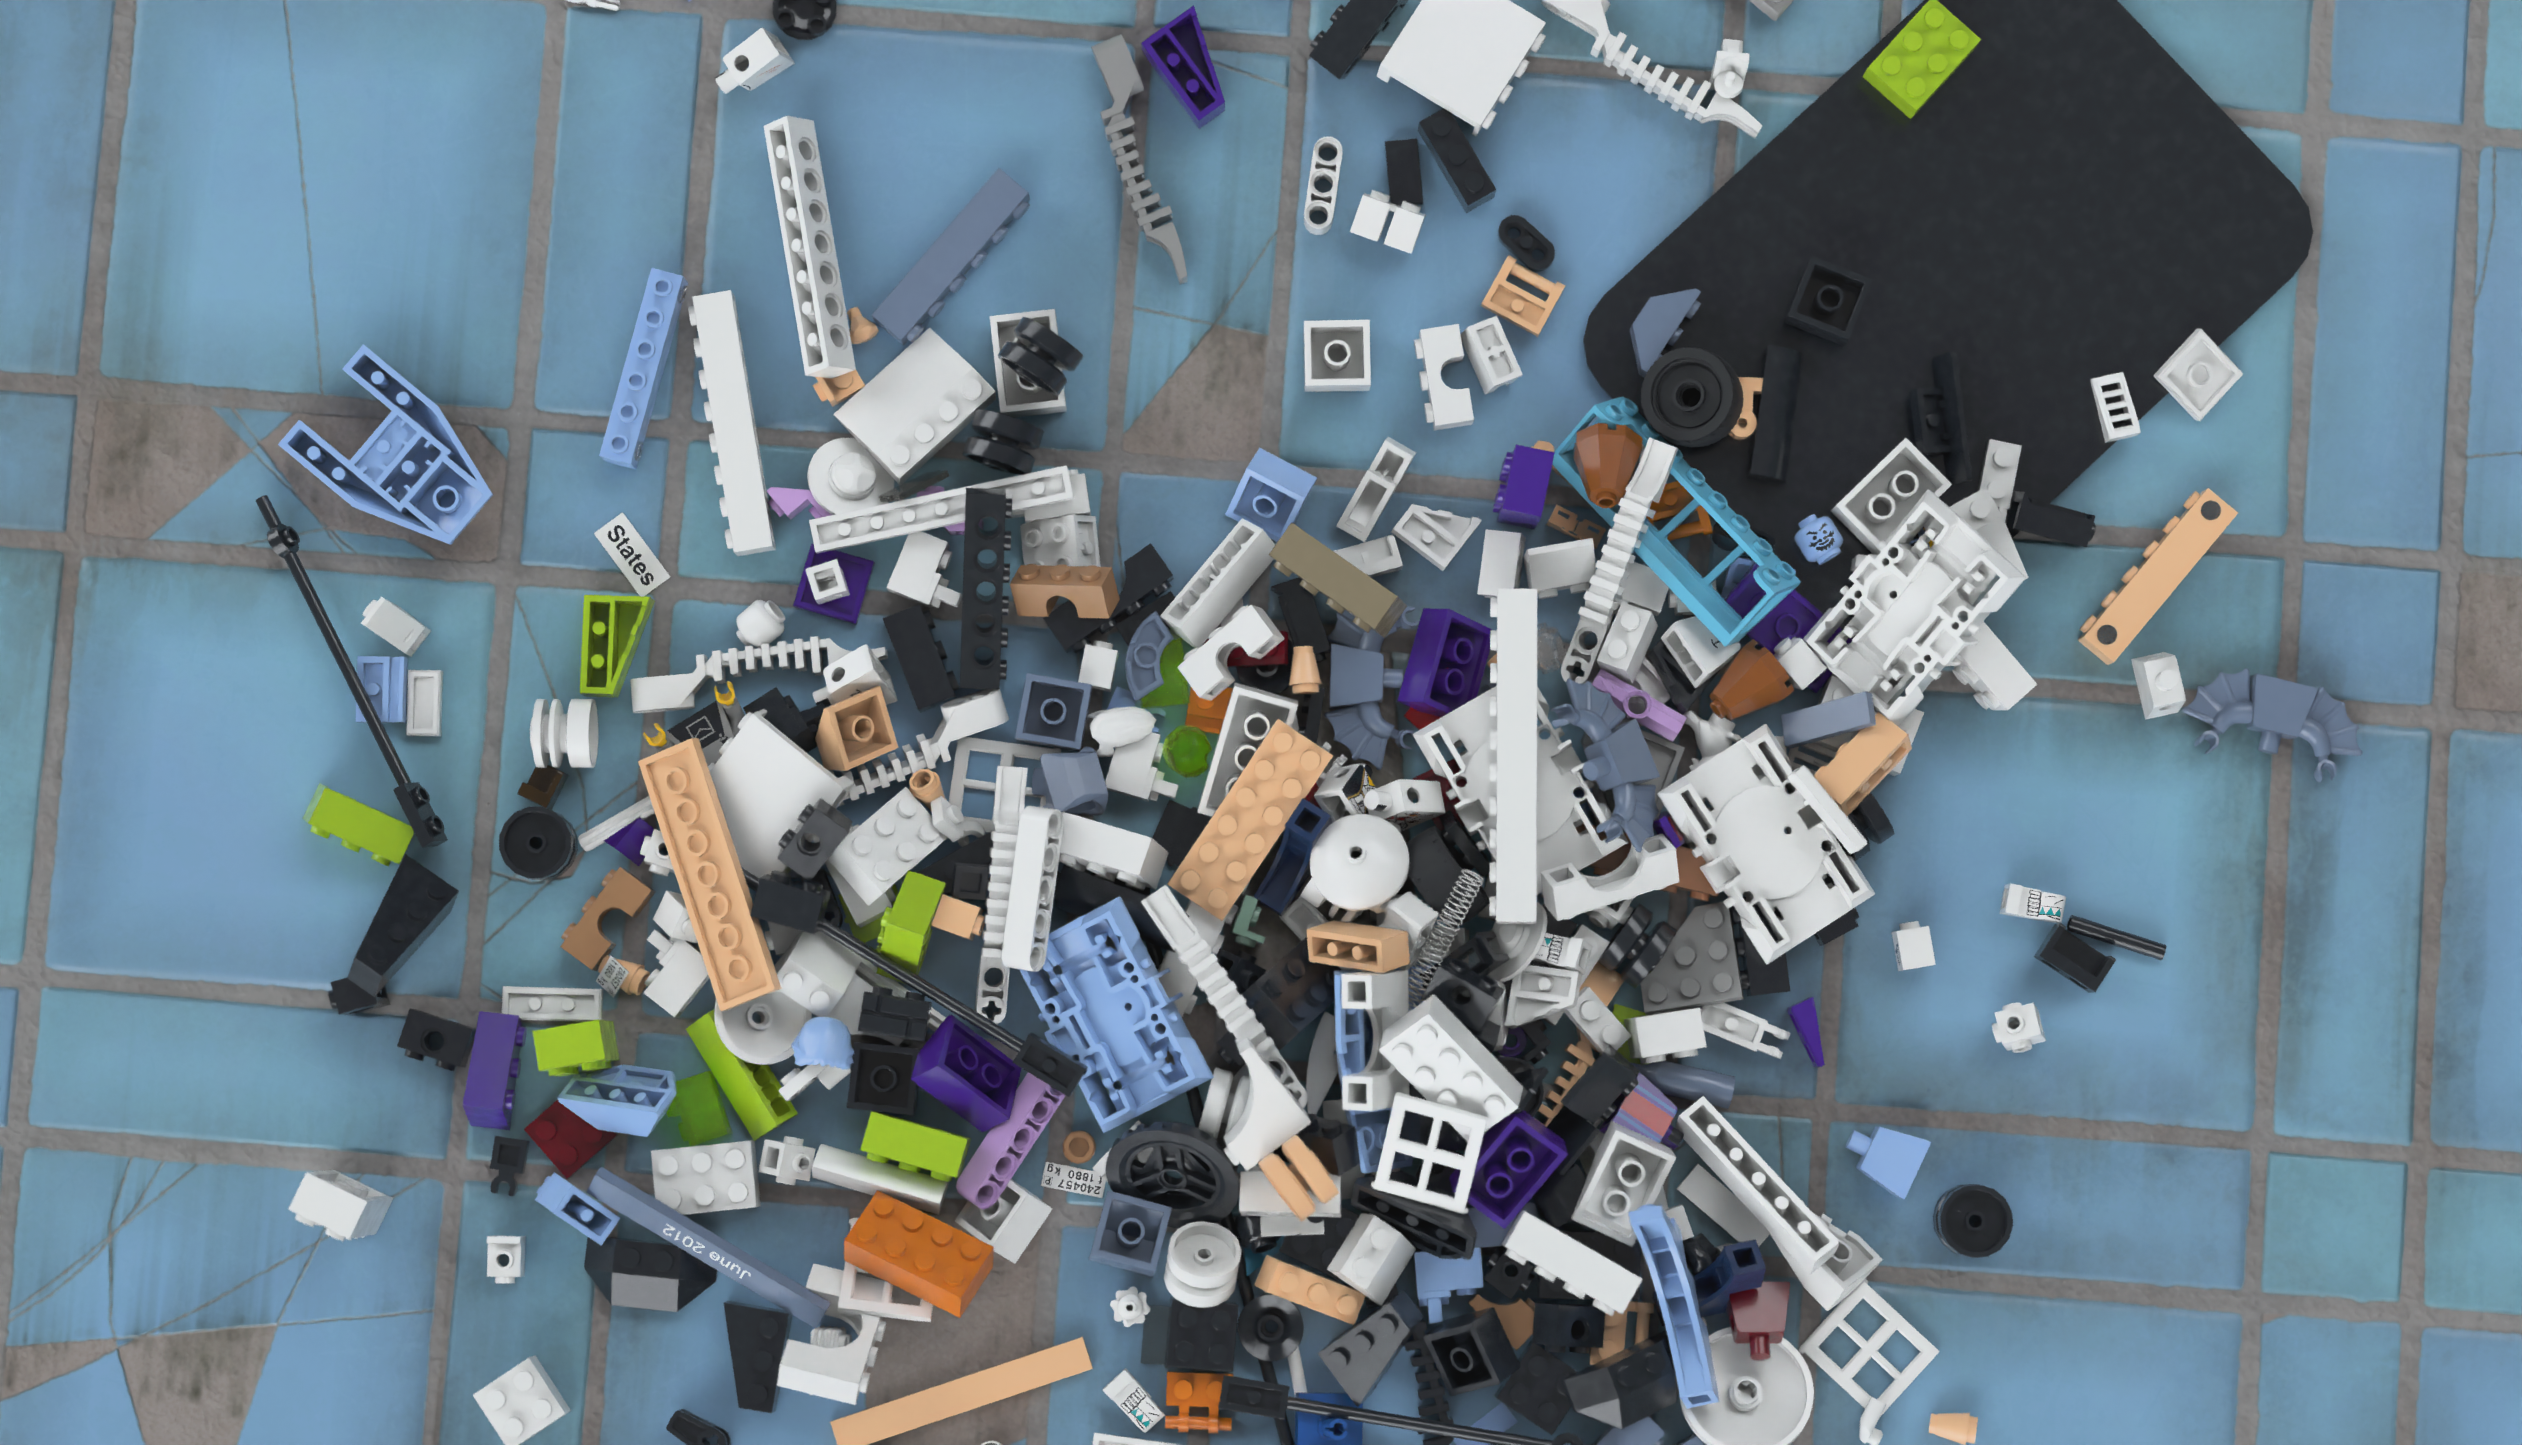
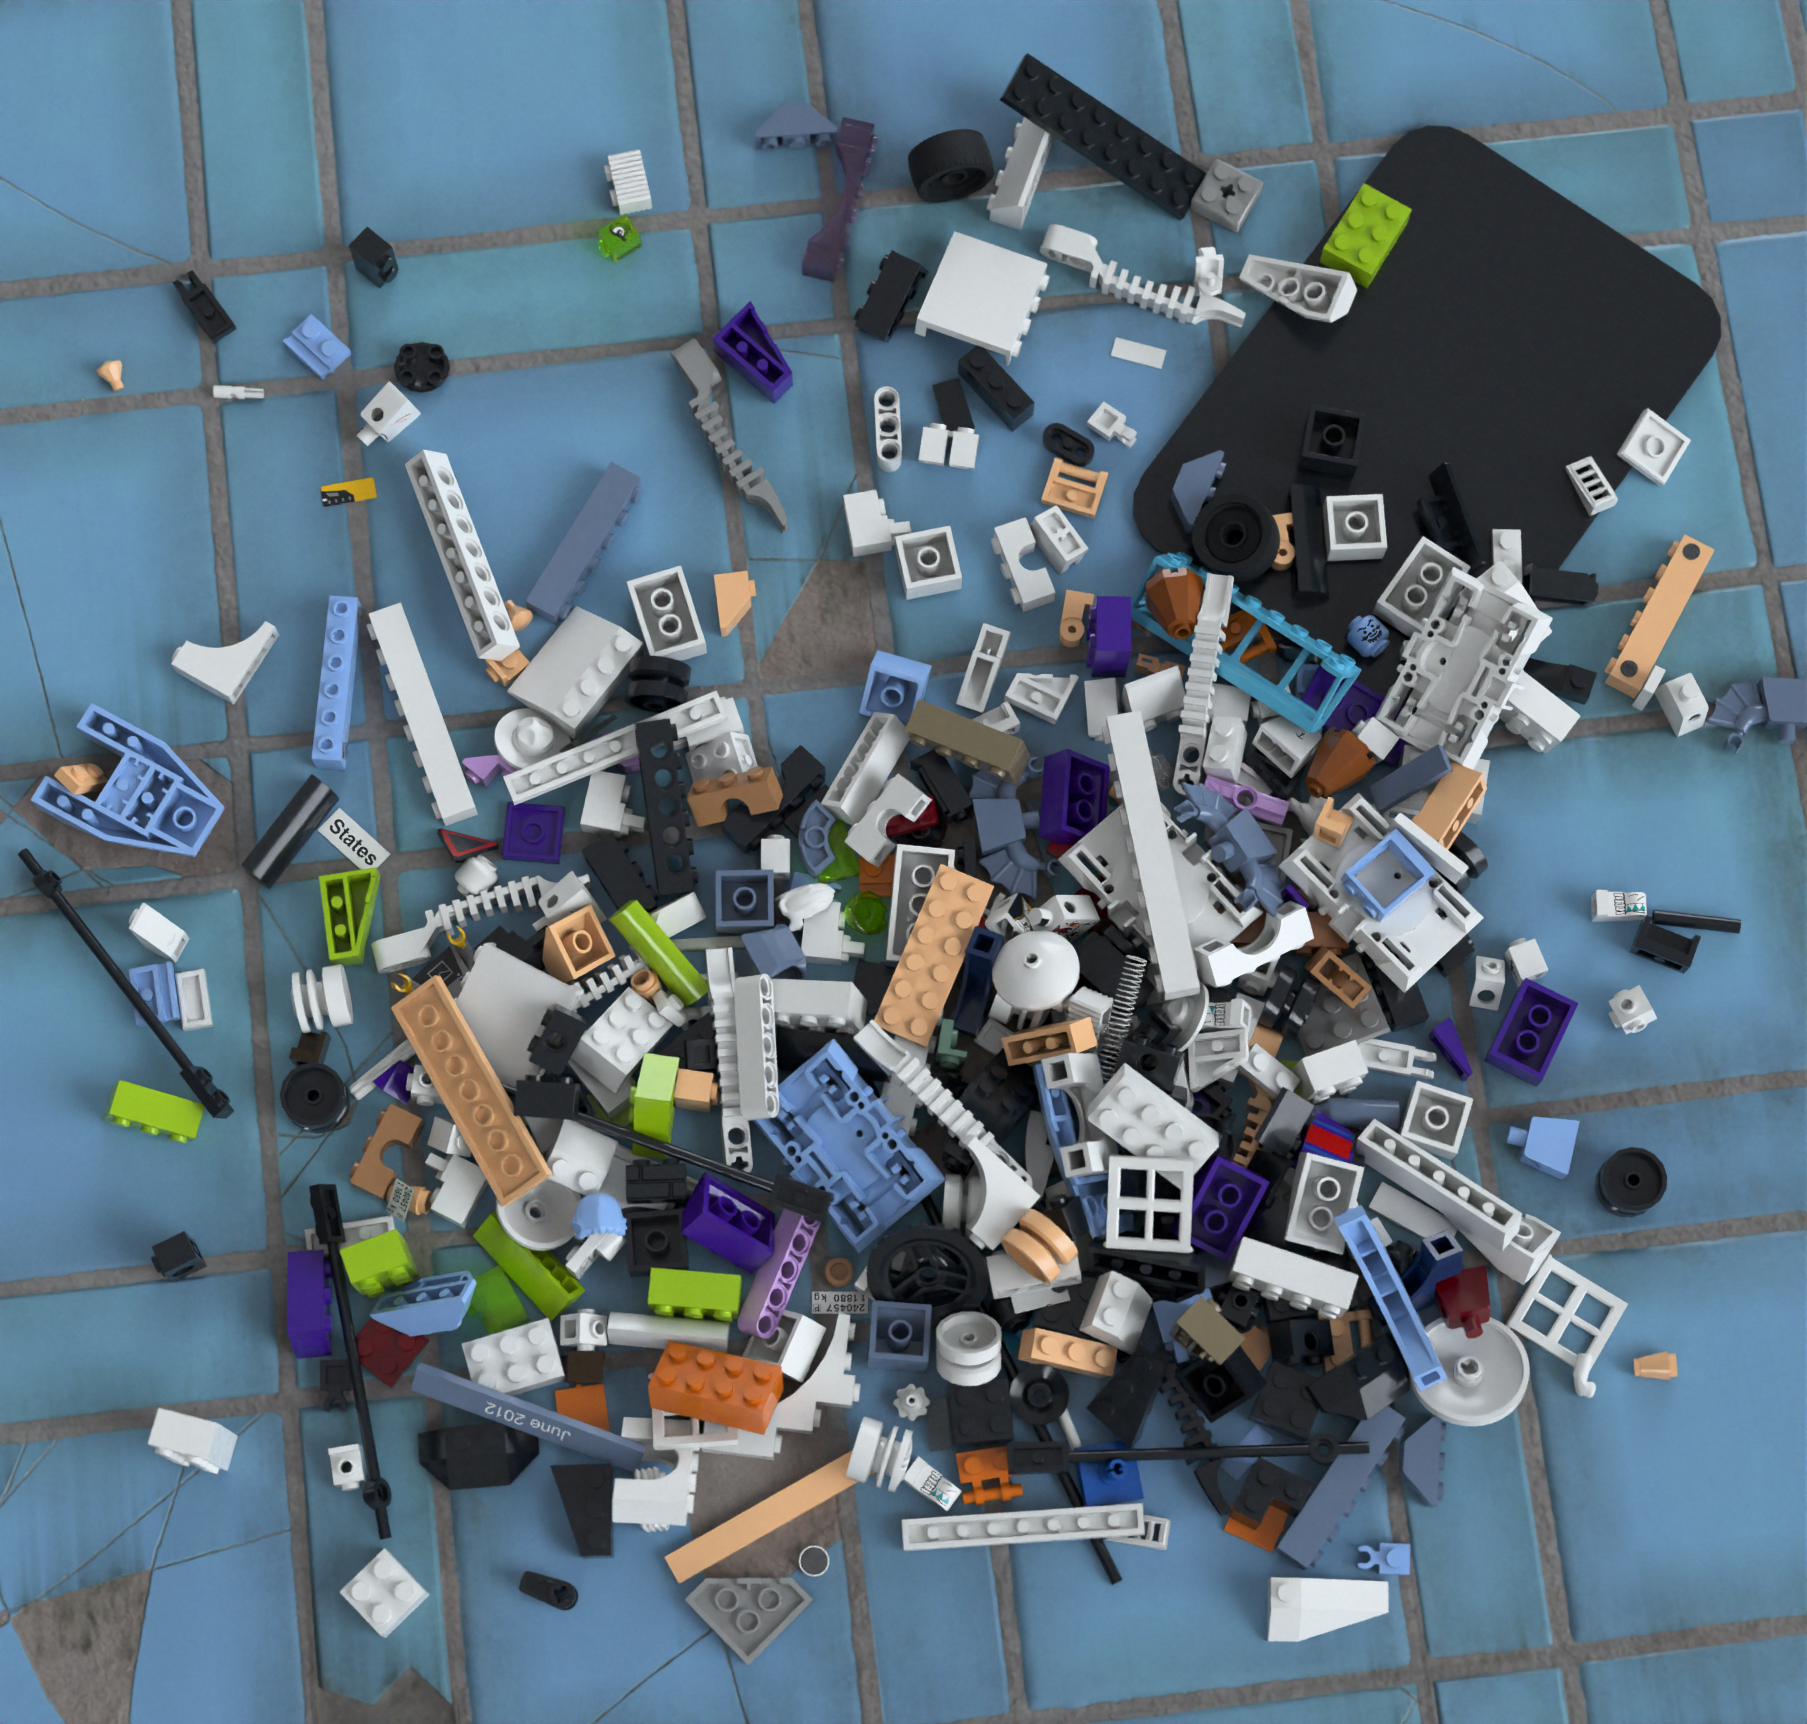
camera: 10 degrees left, 10 degrees down
black wedge [347,854,459,997] -> none
black brick [397,1009,476,1071] -> none
light blue hinge [535,1172,620,1245] -> none
white brick [805,559,850,604] -> none
black wheel [998,317,1083,396] -> none
light nougat cone [1289,646,1322,694] -> none
none -> light nougat plate [54,763,108,795]
none -> white arch [171,621,279,705]
none -> black brick [241,774,339,890]
none -> black bar [309,1184,392,1540]
none -> yellow sticker [321,477,377,507]
none -> black piece [437,829,499,863]
none -> orange piece [555,1383,610,1432]
none -> dark brown panel [567,1351,605,1385]
none -> lime brick [608,900,709,1007]
none -> white arch [701,1314,861,1460]
none -> light nougat slope [714,571,756,637]
none -> white hinge [843,490,912,557]
none -> white wheel [846,1416,913,1493]
none -> light nougat leg [1059,590,1094,647]
none -> white plate [1087,401,1137,449]
none -> white sticker [1111,337,1167,369]
none -> dark tan wedge [1169,1296,1245,1365]
none -> white wedge [1239,254,1357,323]
none -> medium nougat arch [1304,945,1372,1009]
none -> light nougat panel [1313,797,1353,848]
none -> white brick [1322,494,1387,561]
none -> light blue window [1340,828,1436,923]
none -> white brick [1398,1081,1473,1160]
none -> white bracket [1469,956,1505,1011]
none -> dark purple brick [1484,977,1579,1087]
none -> black slope [1523,658,1597,705]
none -> white tile [1632,665,1666,711]

